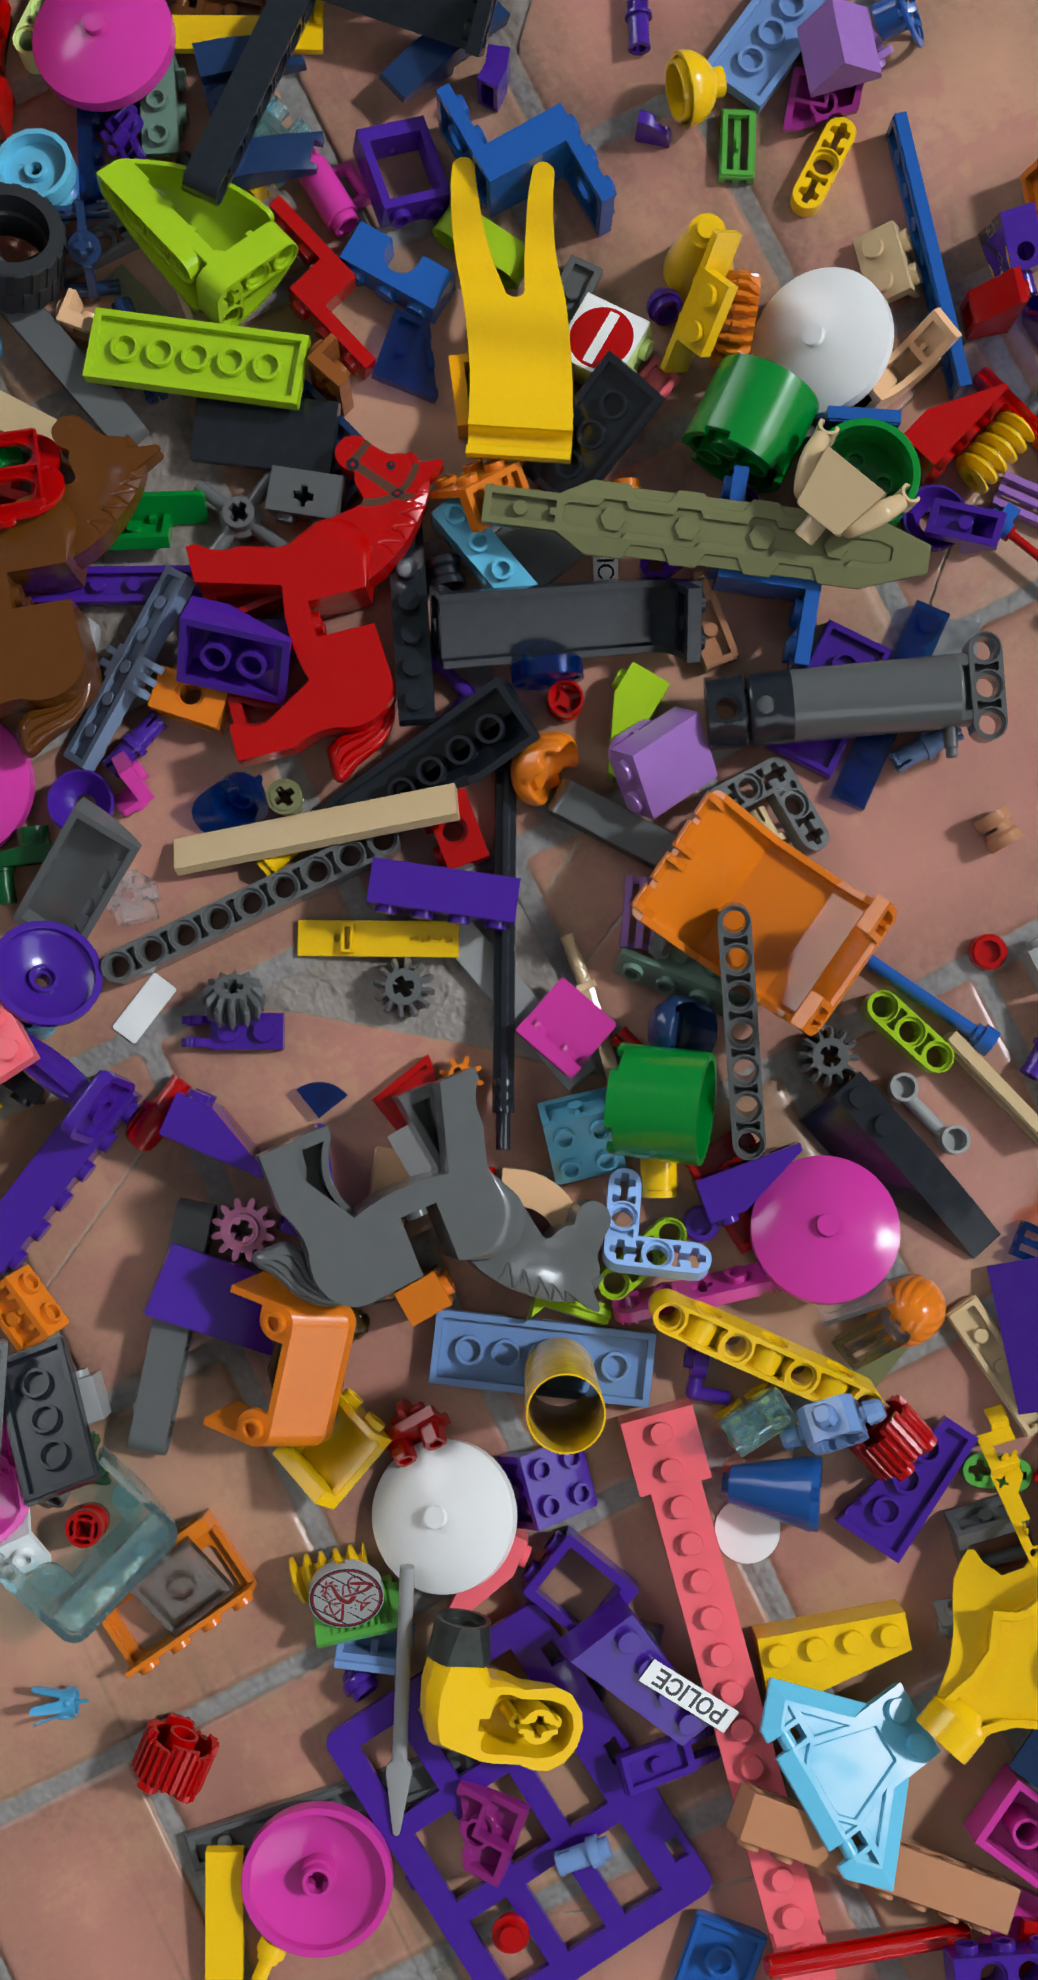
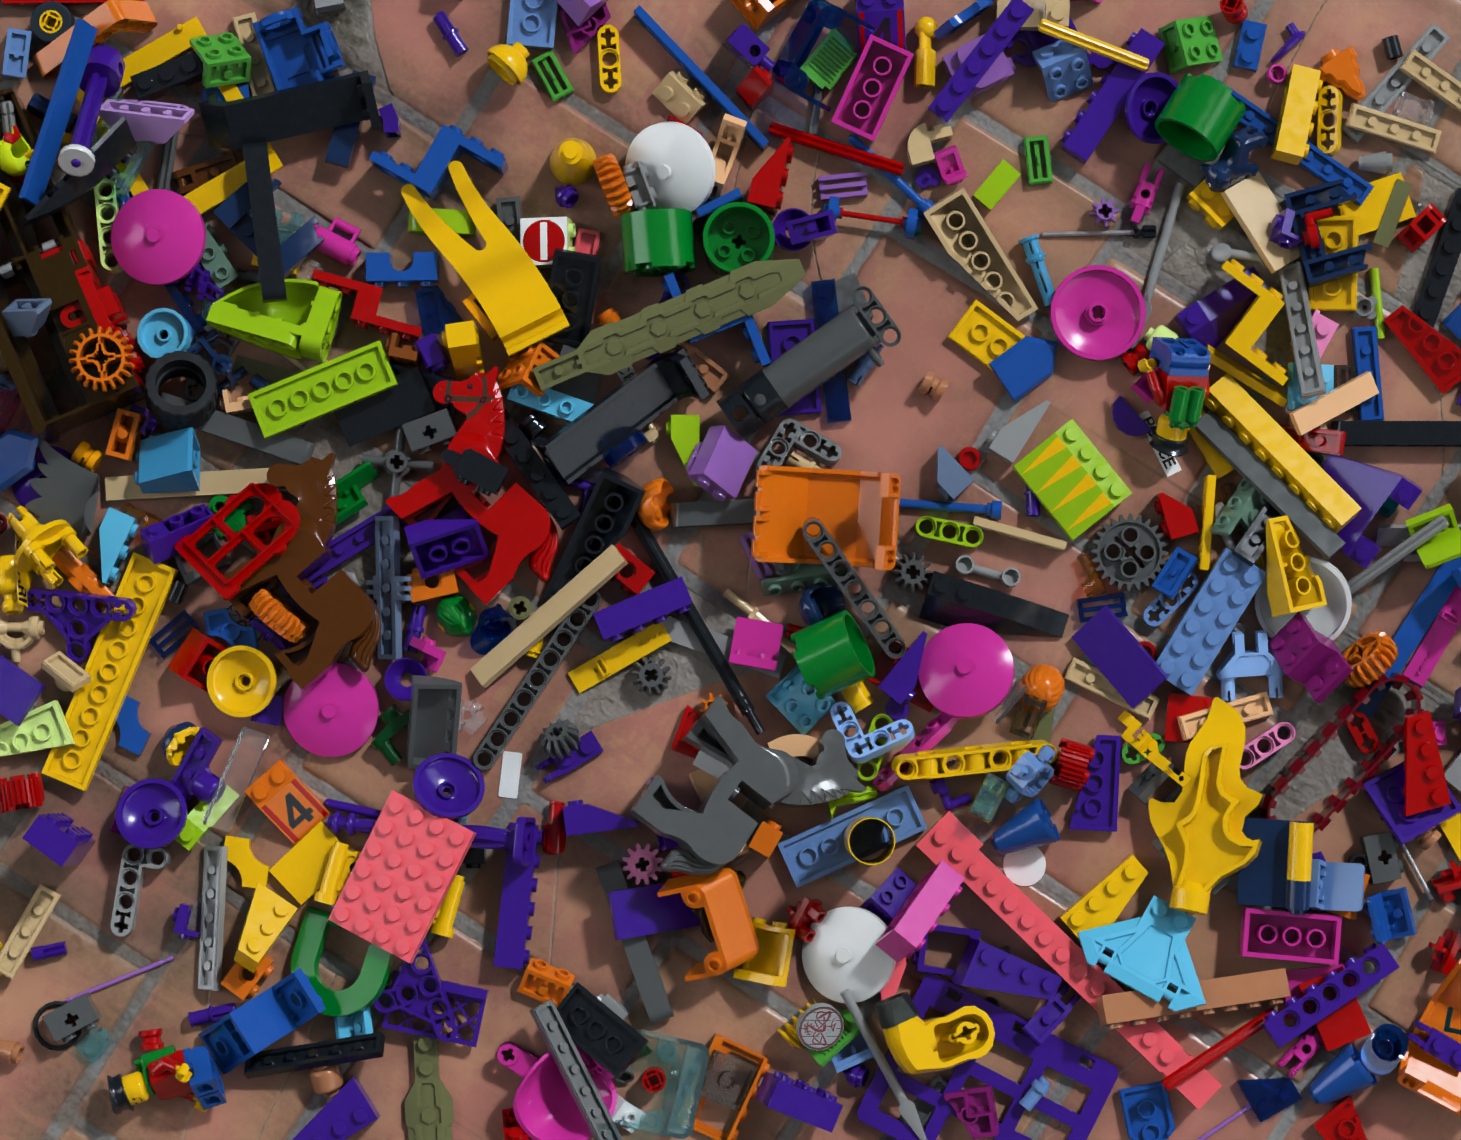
camera: 25 degrees left, 0 degrees up
clear blue tile [297,1082,349,1118] -> none
dark purple window [352,115,451,229] -> none
red wheel [547,680,584,723] -> none
dark purple tile [635,110,672,148] -> none
white sticker [639,1659,739,1733] -> none
yellow bracket [660,229,742,373] -> none
tan torso [793,419,920,546] -> none
yellow piece [955,412,1035,495] -> none
none -> dark purple brick [414,333,450,375]
none -> green hair [435,595,477,637]
none -> yellow wedge [441,320,485,380]
none -> black hinge [441,449,510,497]
none -> light grey hinge [622,161,657,211]
none -> tan hand [644,421,660,444]
none -> dark purple brick [755,1070,843,1133]
none -> dark pink brick [875,860,965,963]
none -> sand blue slope [936,445,974,501]

